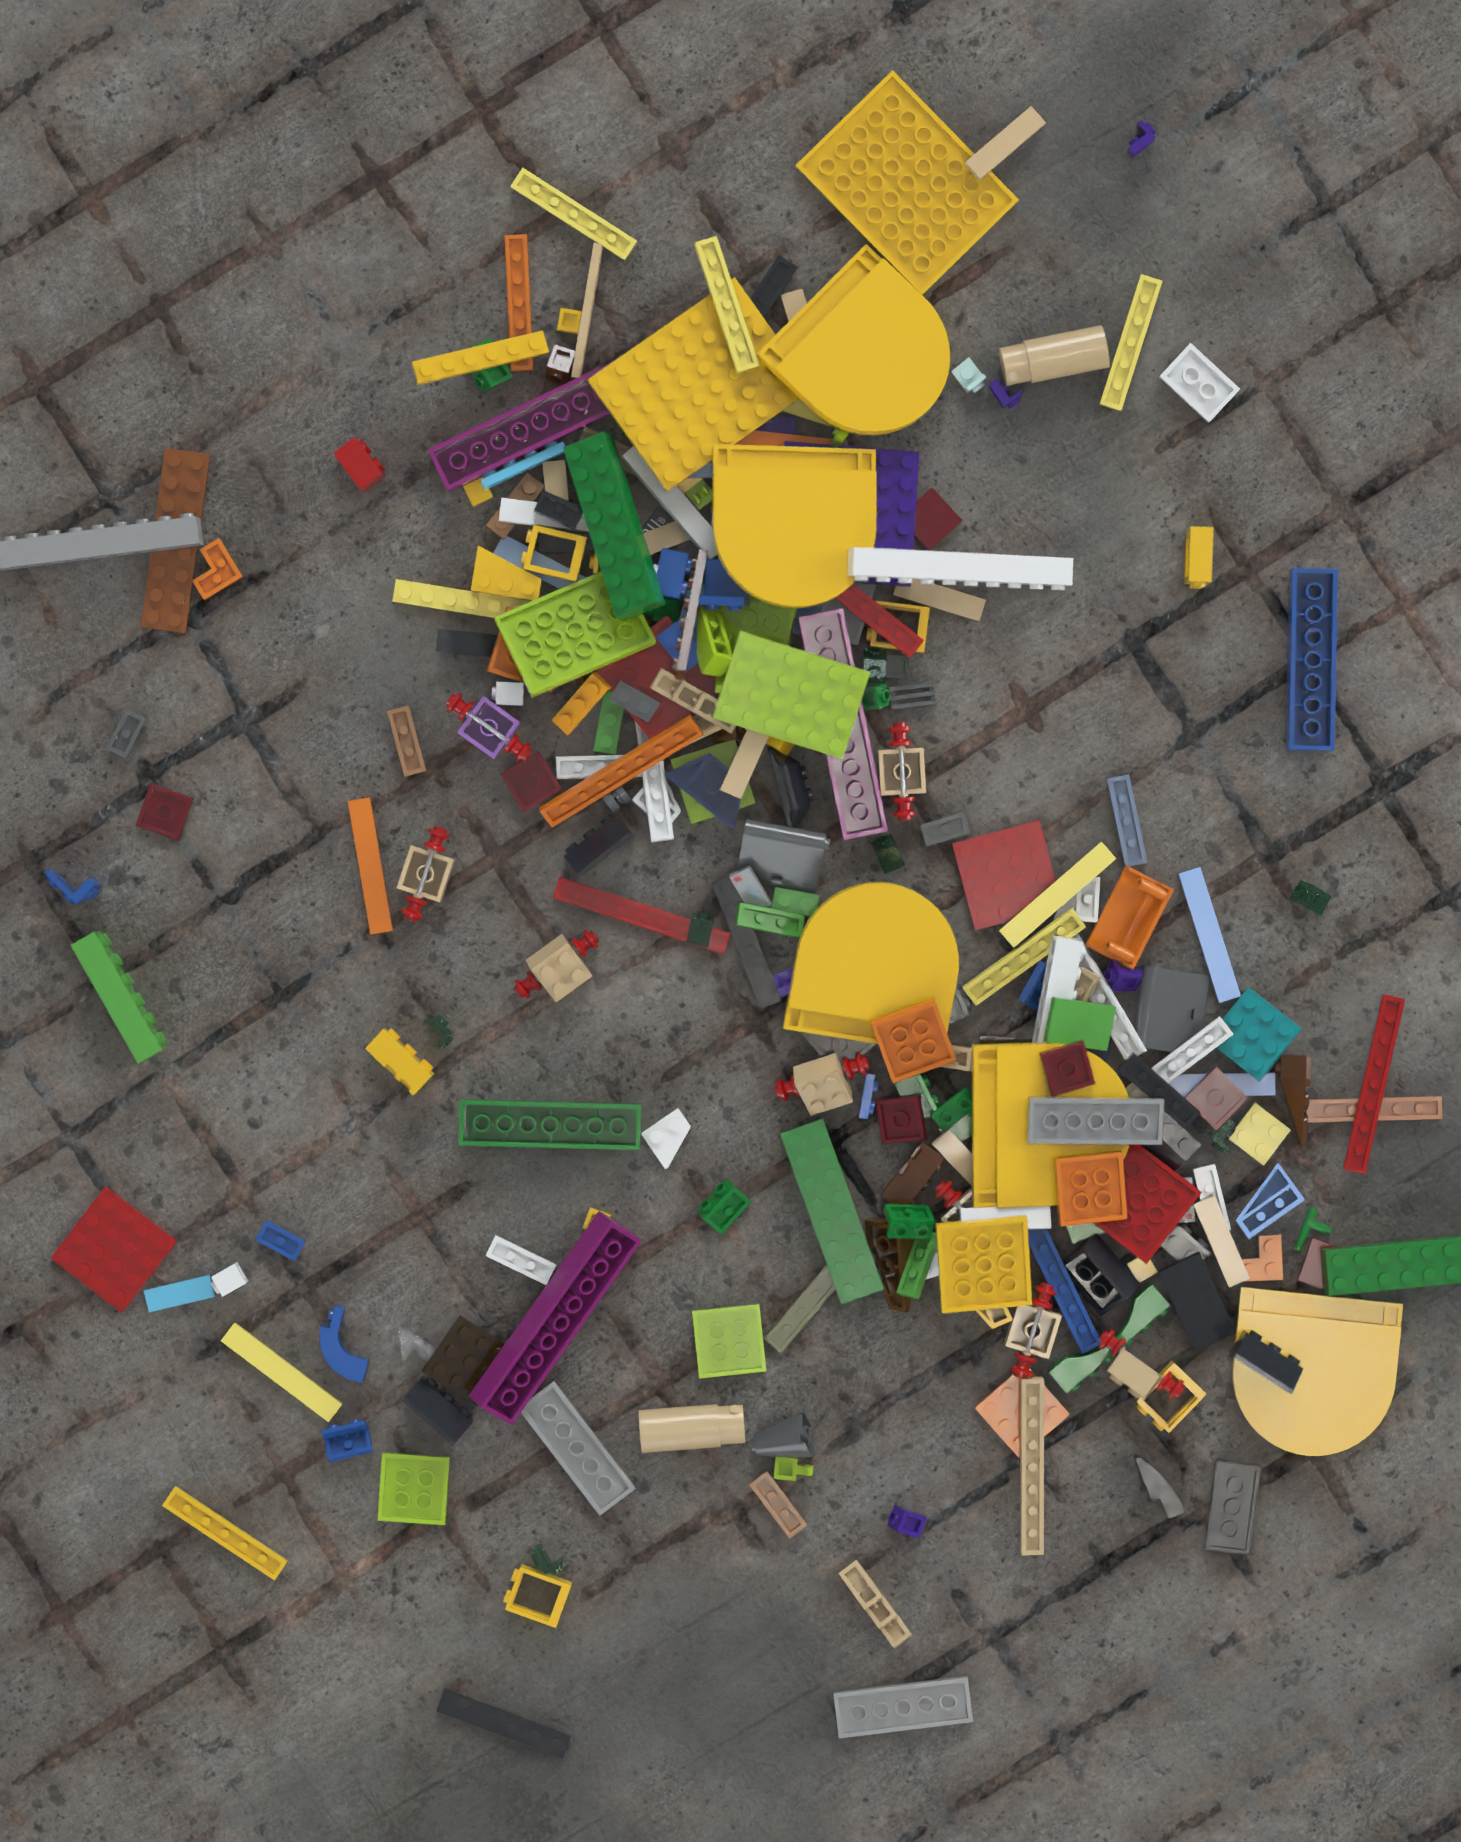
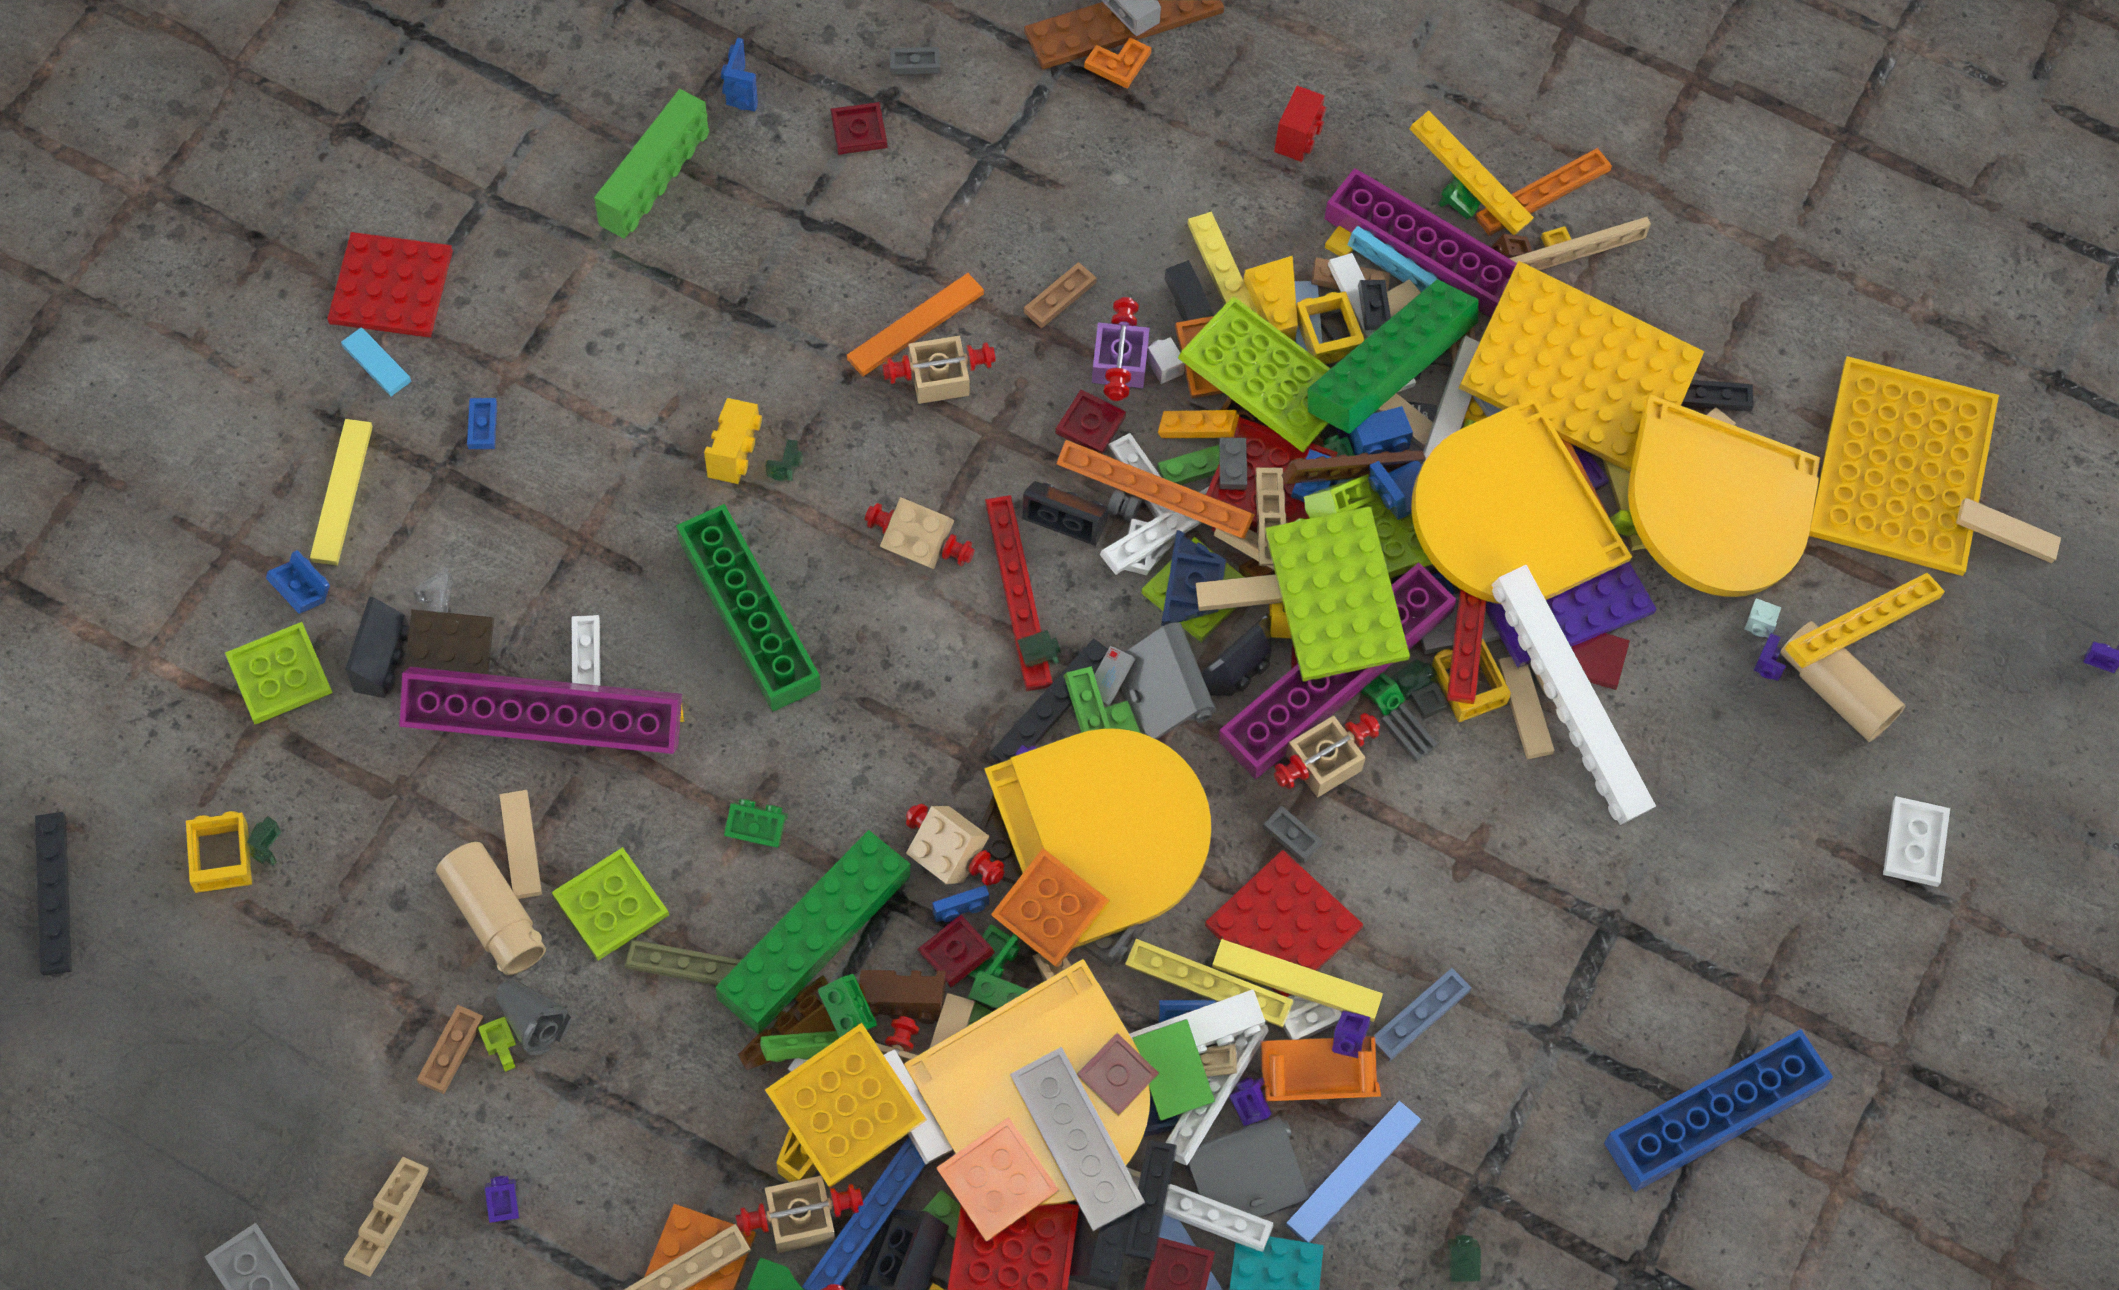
camera: 60 degrees right, 25 degrees down
yellow plate [162,1486,288,1580] -> none
white brick [211,1262,248,1297] -> none
blue arch [319,1304,370,1383] -> none
light yellow plate [510,168,637,261] -> none
light grey plate [521,1380,636,1516] -> none
white wing [641,1108,691,1169] -> none
light yellow plate [694,236,759,374] -> none
clear green bracket [871,834,905,874] -> none
light yellow plate [1099,274,1162,411] -> none
yellow window [1184,526,1214,589] -> none
none -> tan tile [499,790,542,899]
none -> dark purple bracket [1332,1010,1371,1058]
none -> yellow plate [1785,573,1945,669]

